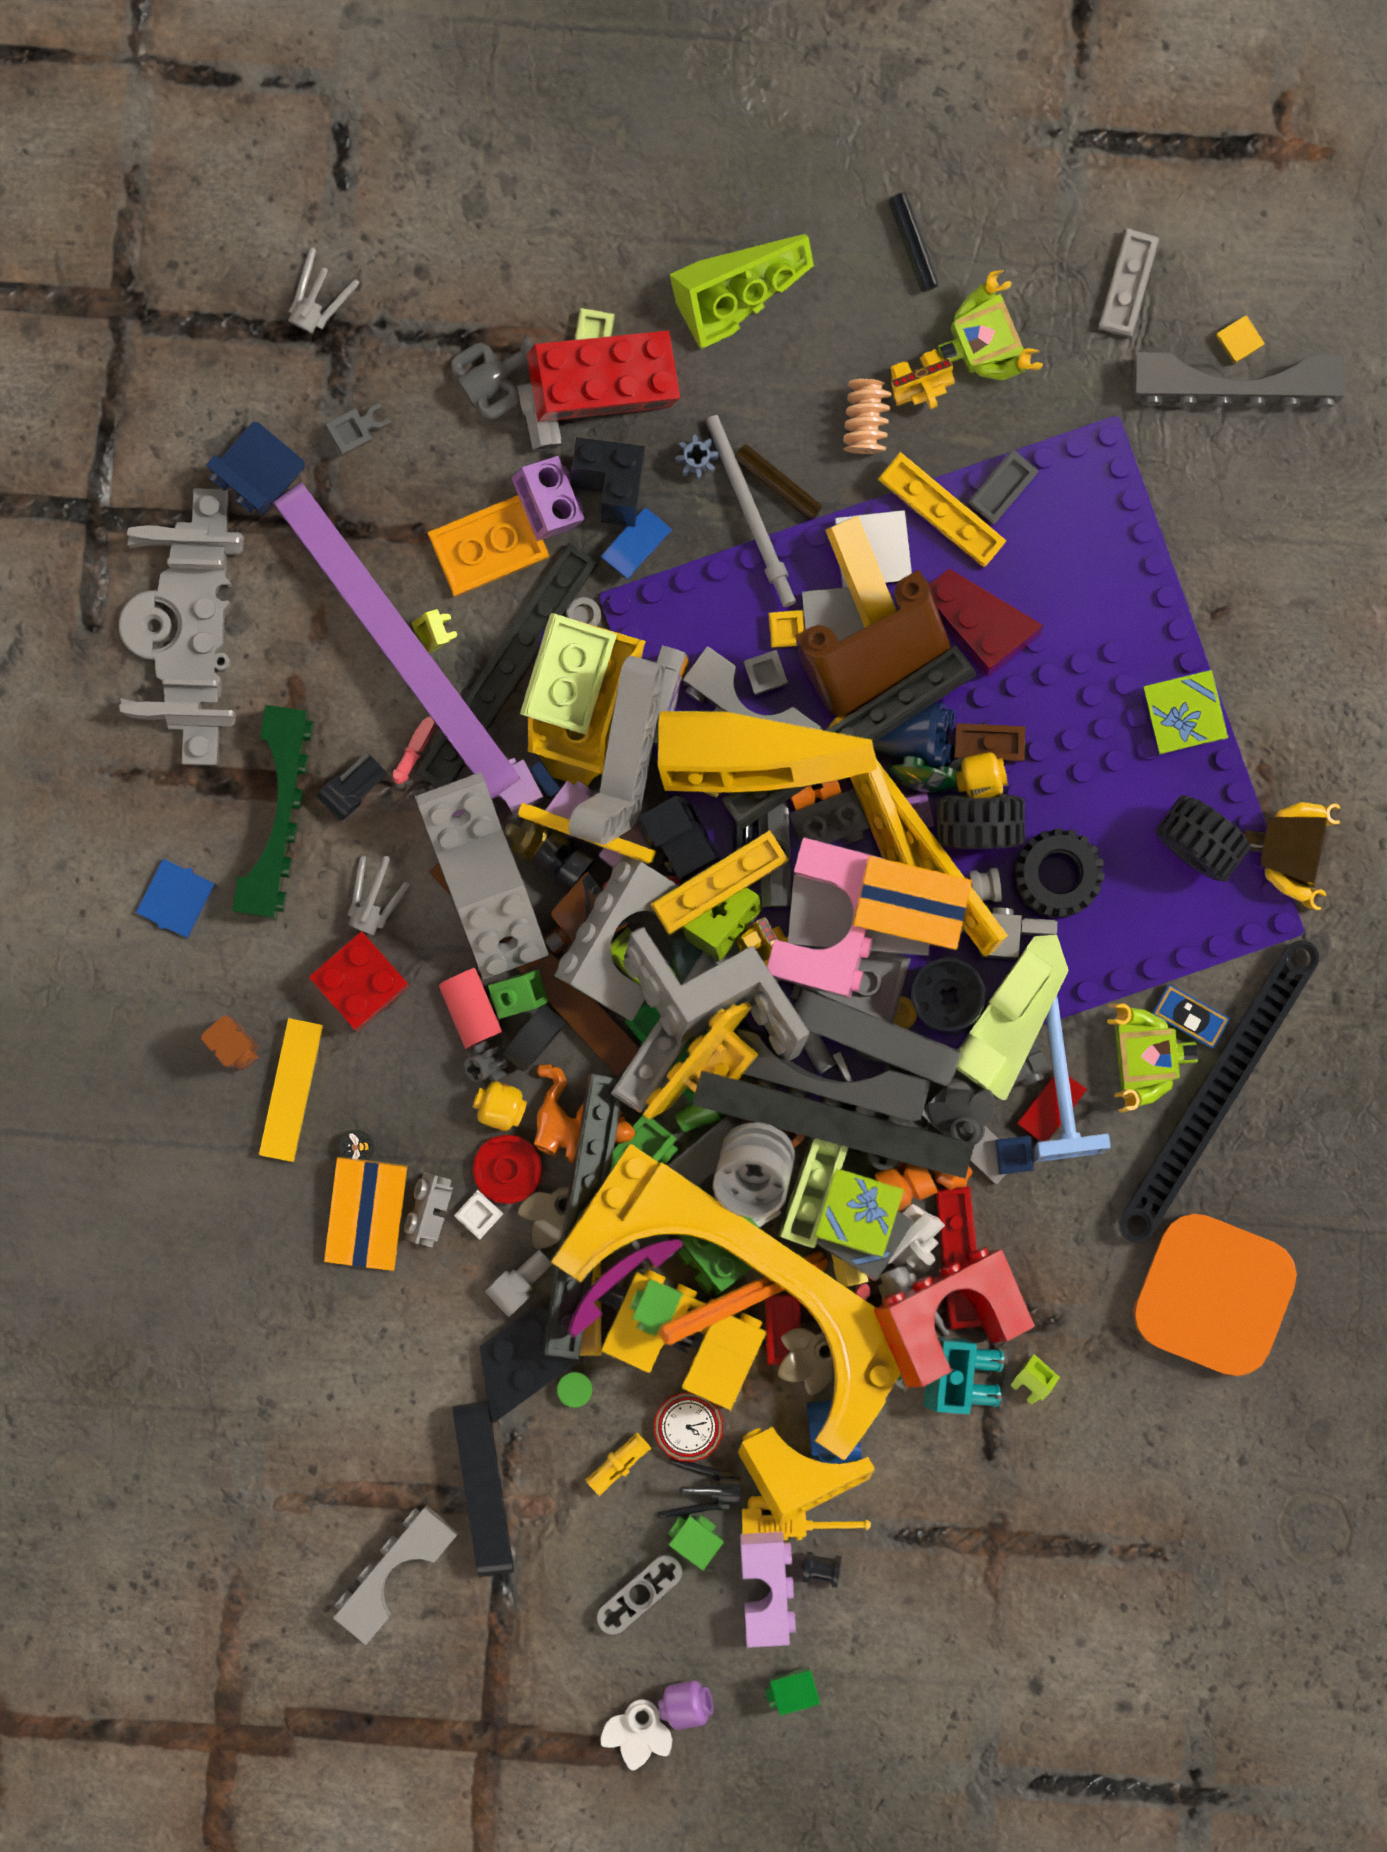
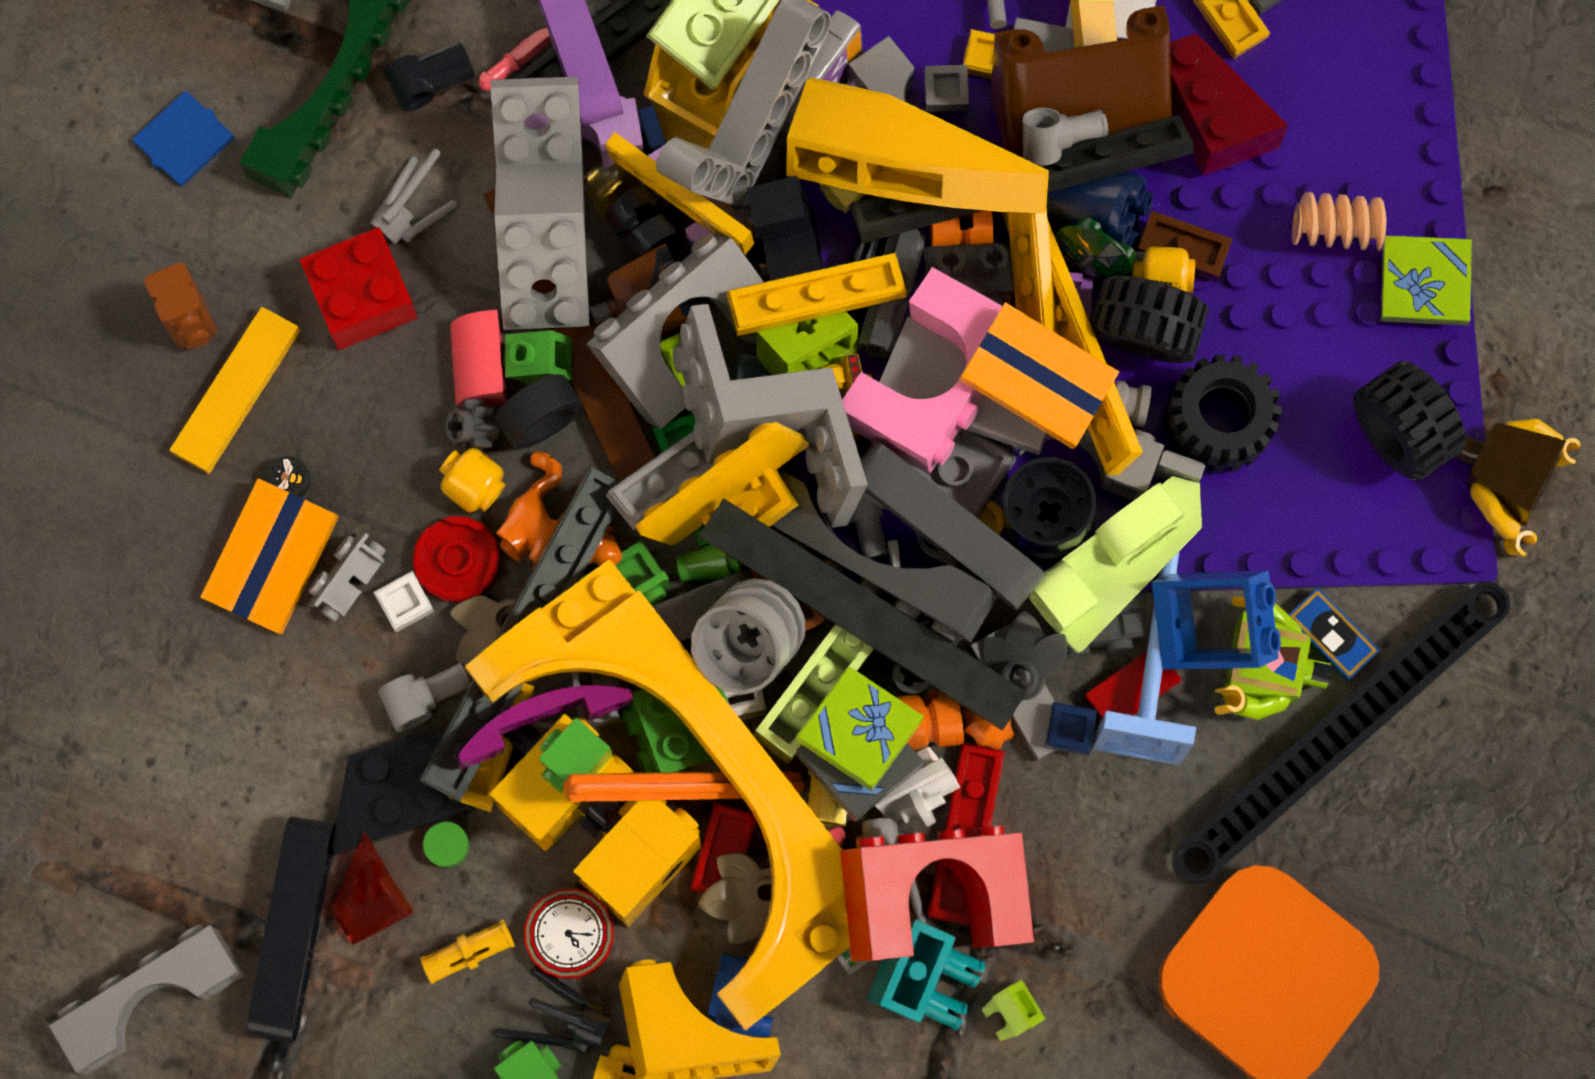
camera: 15 degrees right, 10 degrees down
none -> clear red slope [329,831,414,945]
none -> light grey pin [1022,107,1108,166]
none -> blue window [1152,570,1281,669]
none -> light nougat piece [1292,192,1387,251]

